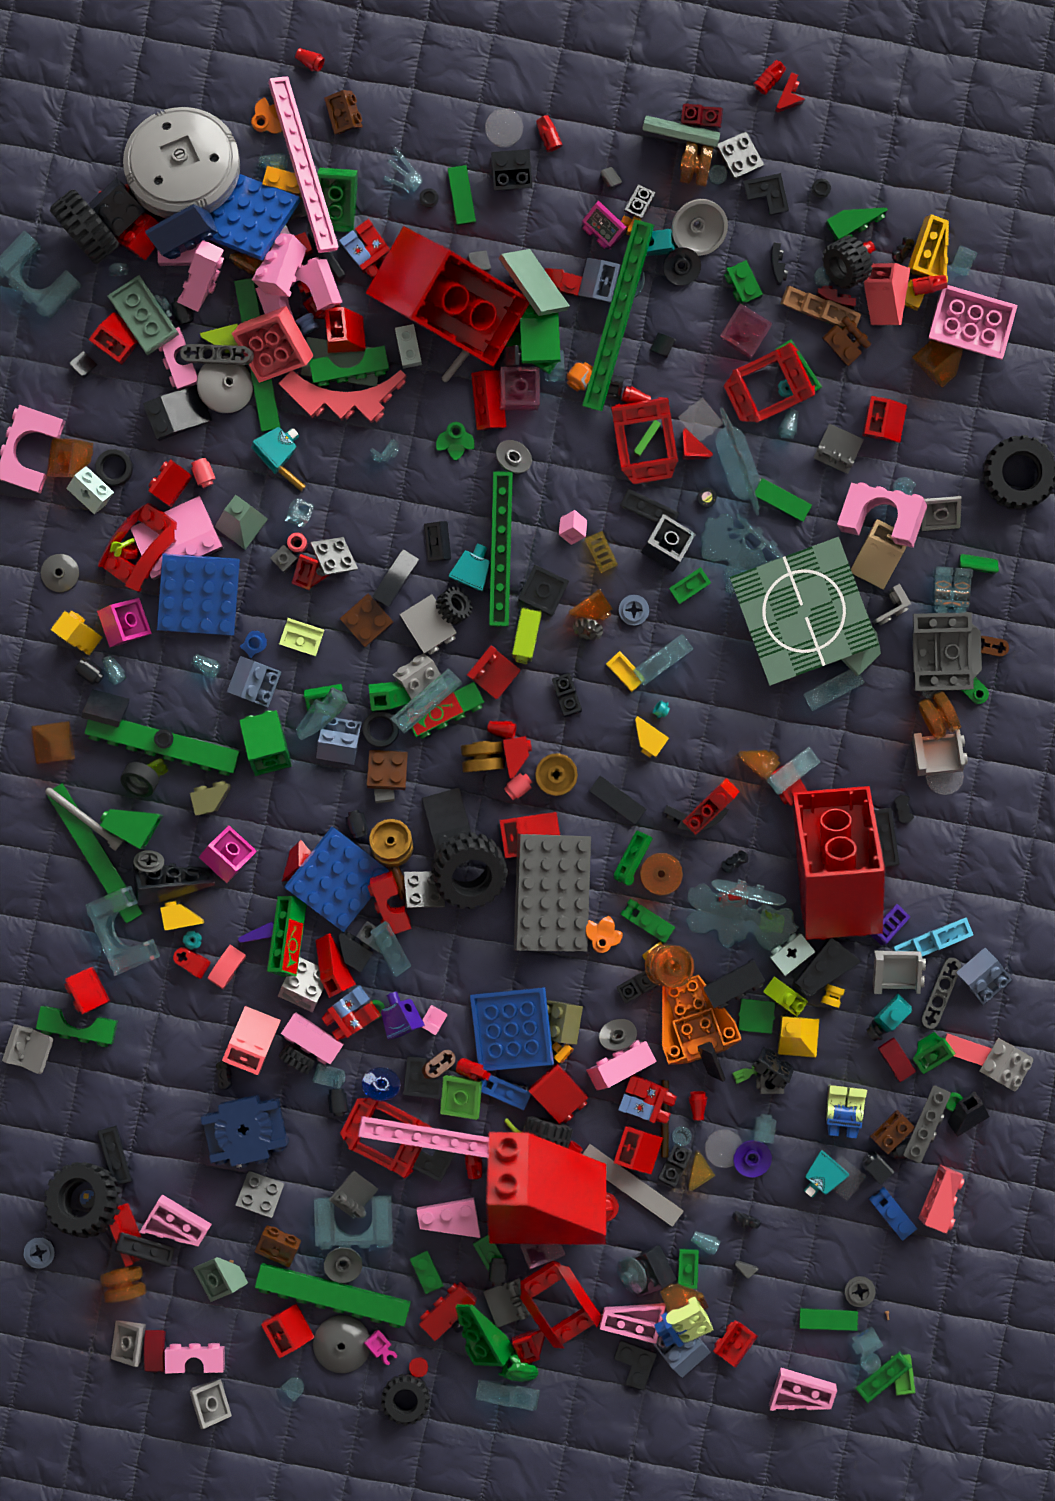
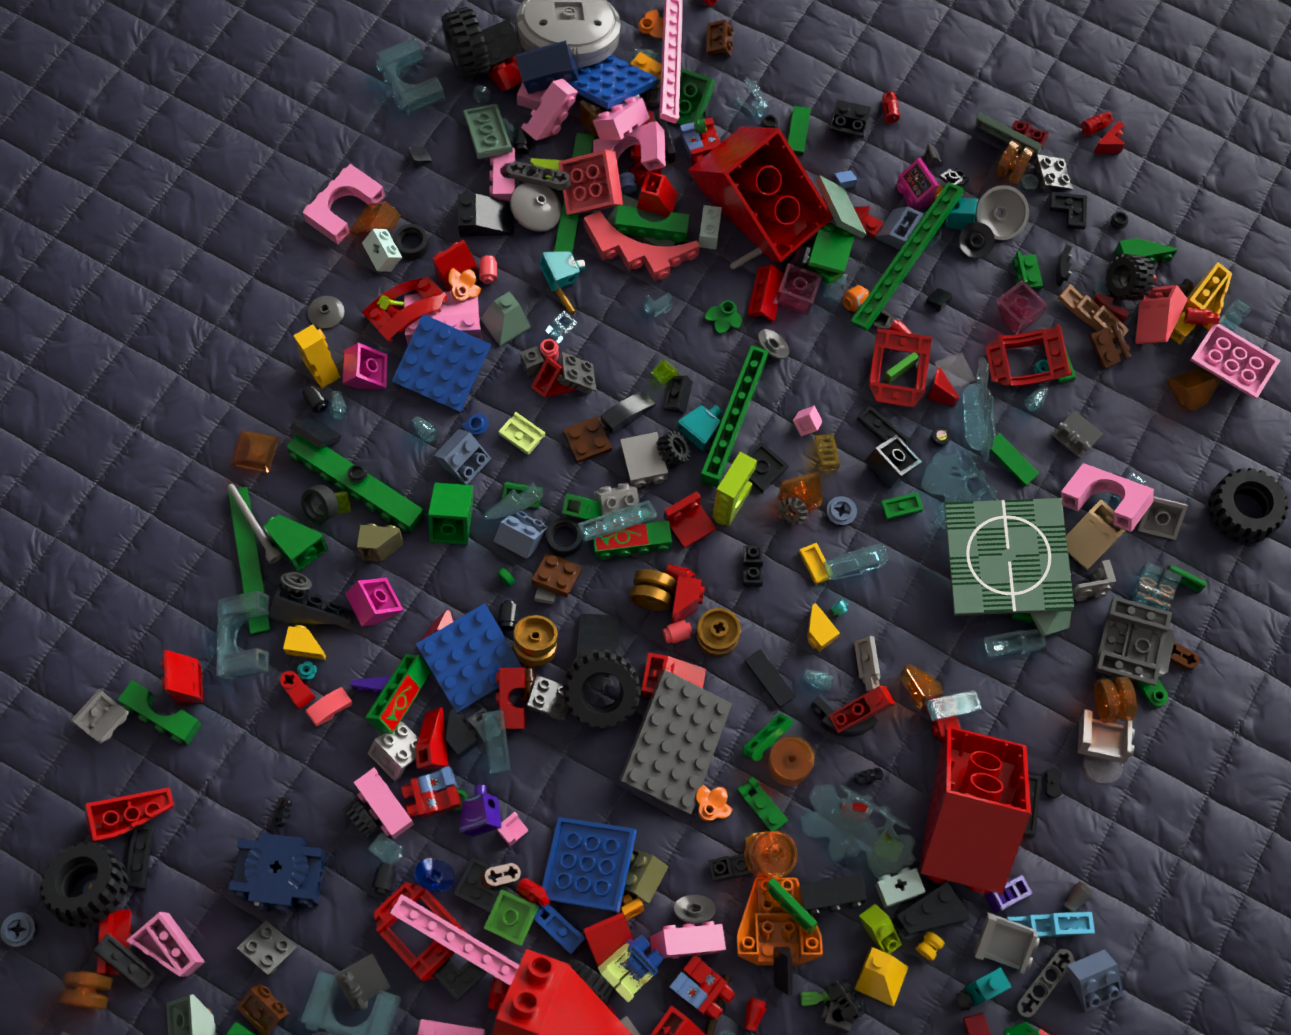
camera: 15 degrees right, 20 degrees down
red slope [88,312,138,365] -> none
slope [222,1006,281,1075] -> none
clear tile [485,108,523,148] -> none
green piece [738,998,775,1034] -> none
red slope [862,396,907,443] -> none
none -> red wedge [85,787,174,842]
none -> orange plate [448,268,481,301]
none -> green tile [497,568,515,587]
none -> hips [598,935,664,1003]
none -> clear neon green slope [652,358,680,384]
none -> green plate [694,118,707,136]
none -> green tile [767,877,817,935]
none -> clear light blue cone [803,669,834,691]
none -> medium blue slope [834,170,857,189]
none -> light grey hinge [854,636,880,692]
none -> dark grey cone [1064,881,1093,913]

